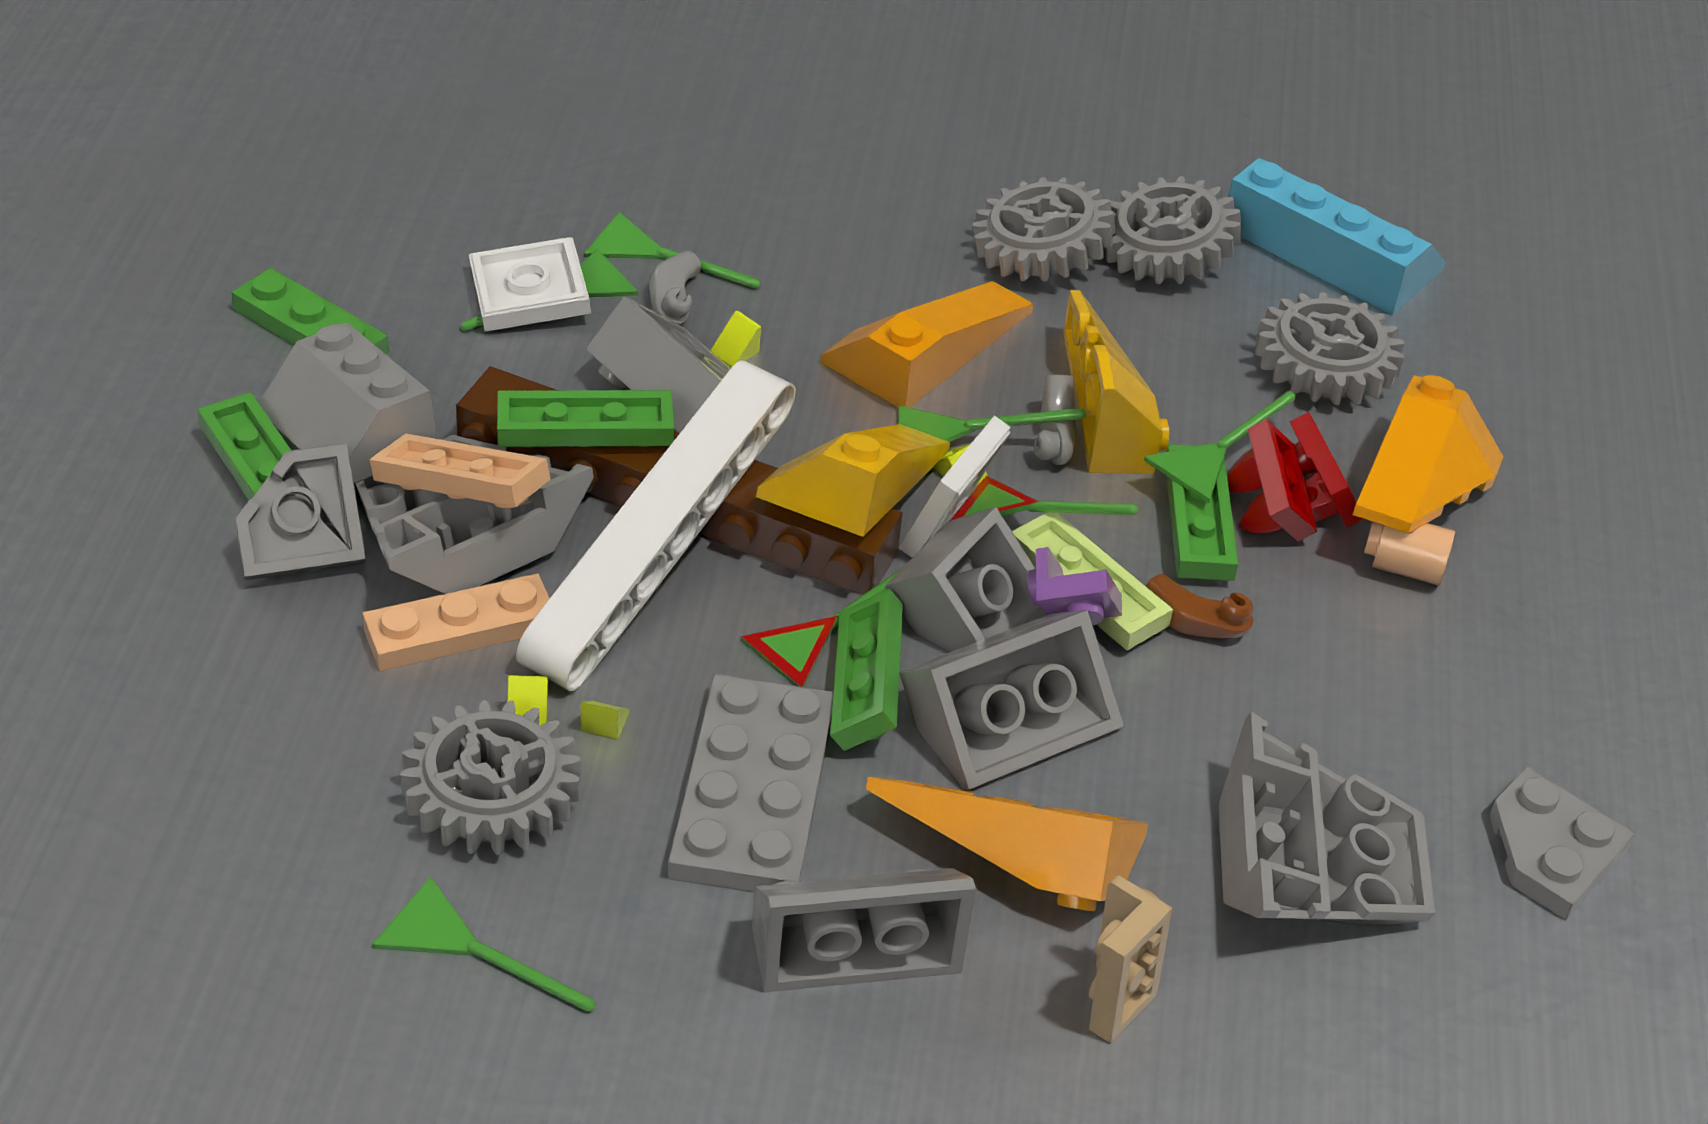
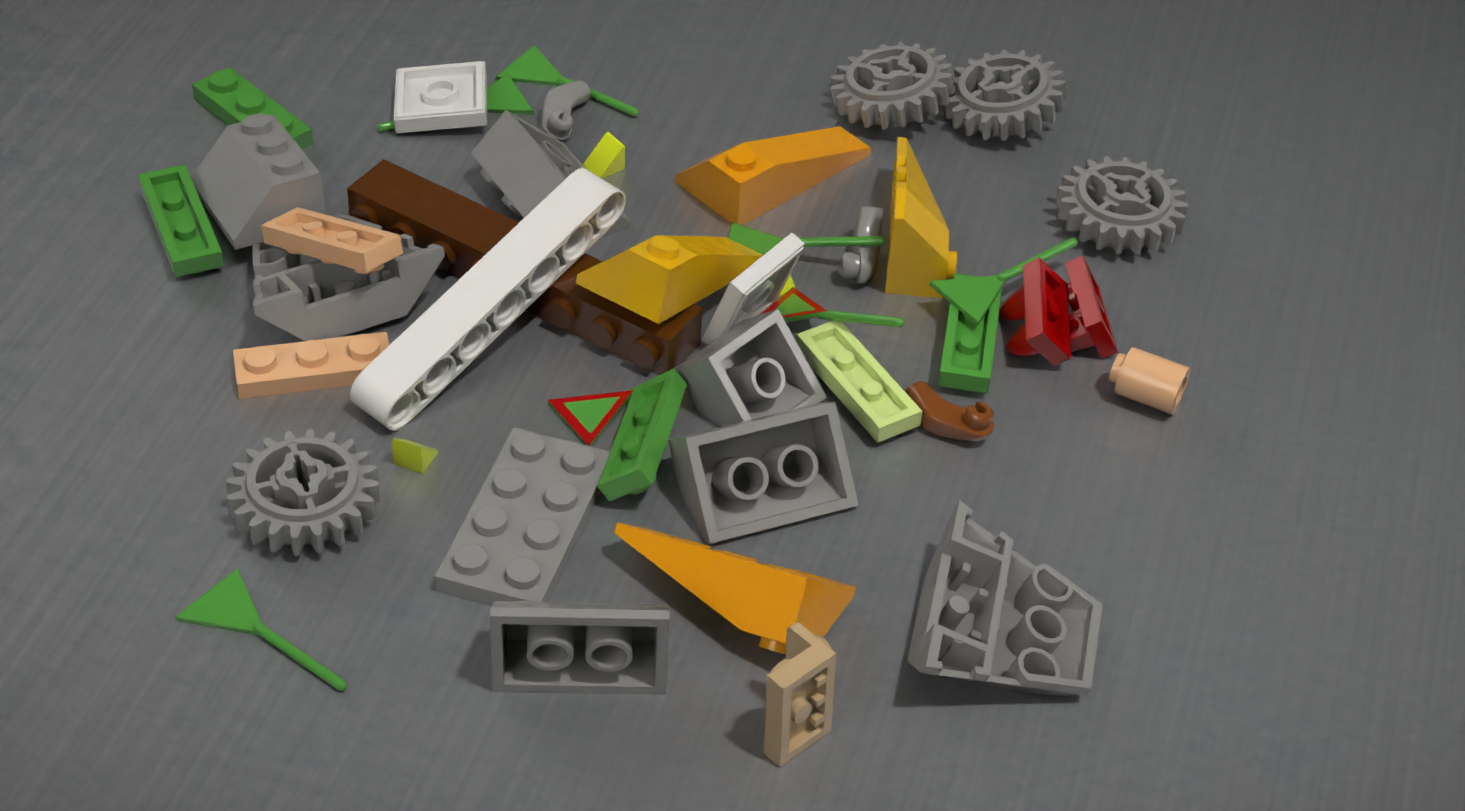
camera: 10 degrees right, 0 degrees up
light grey plate [235,443,366,581] -> none
bright green plate [497,390,674,447] -> none
neon yellow piece [507,675,548,726] -> none
medium lavender bracket [1028,547,1122,625] -> none
medium azure slope [1228,158,1446,316] -> none
light orange wedge [1353,375,1504,533] -> none
light grey plate [1489,766,1636,920] -> none

